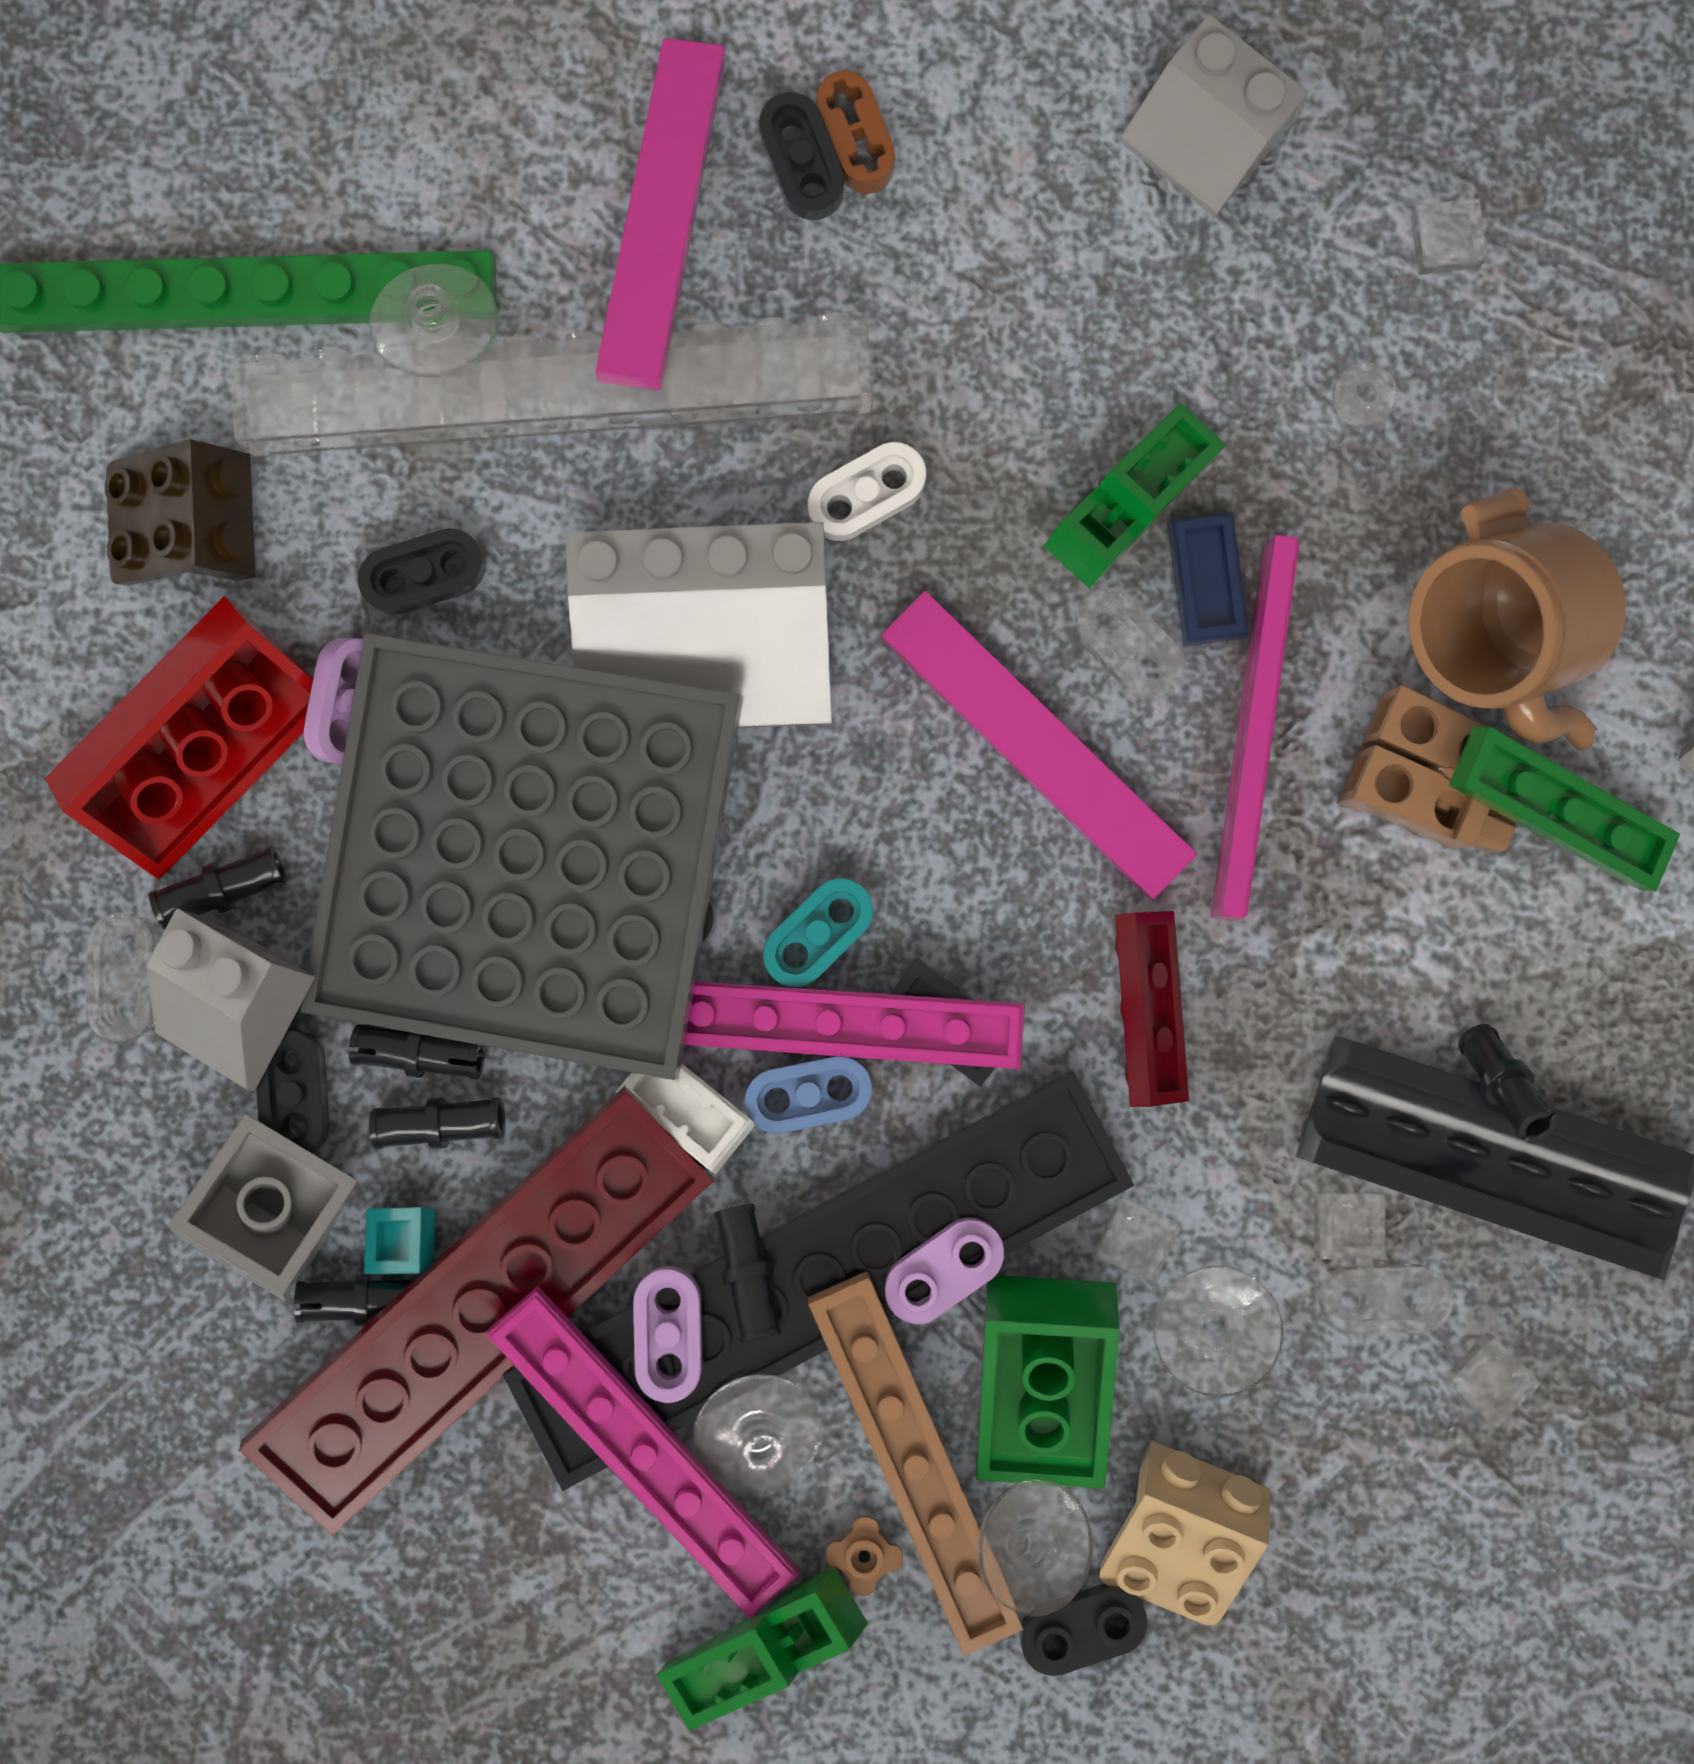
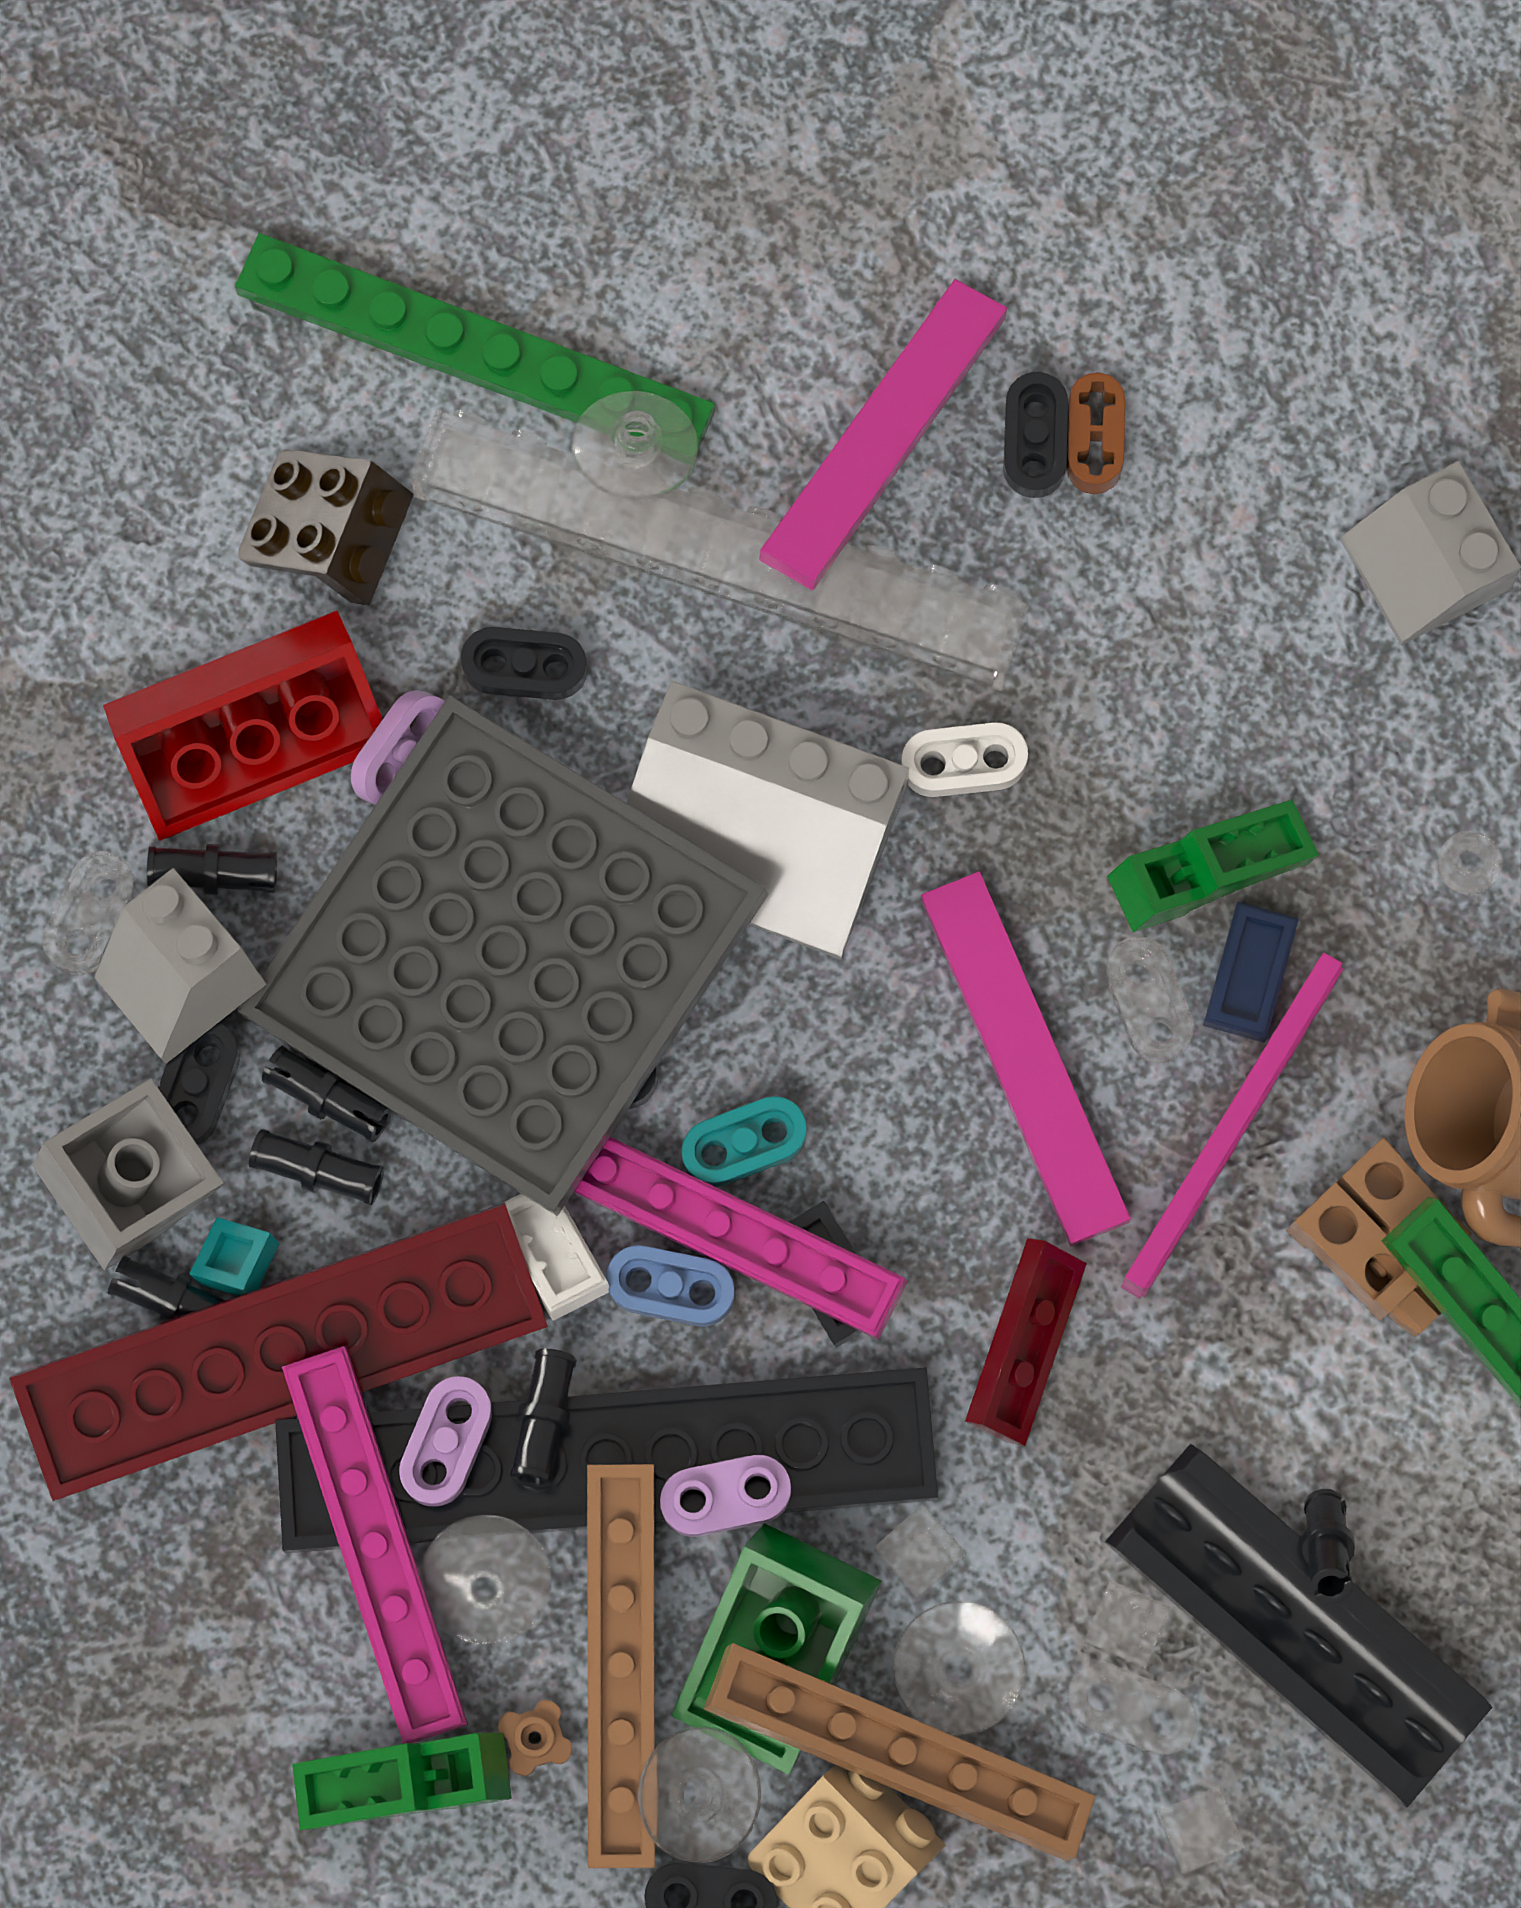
camera: 25 degrees right, 10 degrees down
none -> medium nougat plate [704,1643,1096,1861]

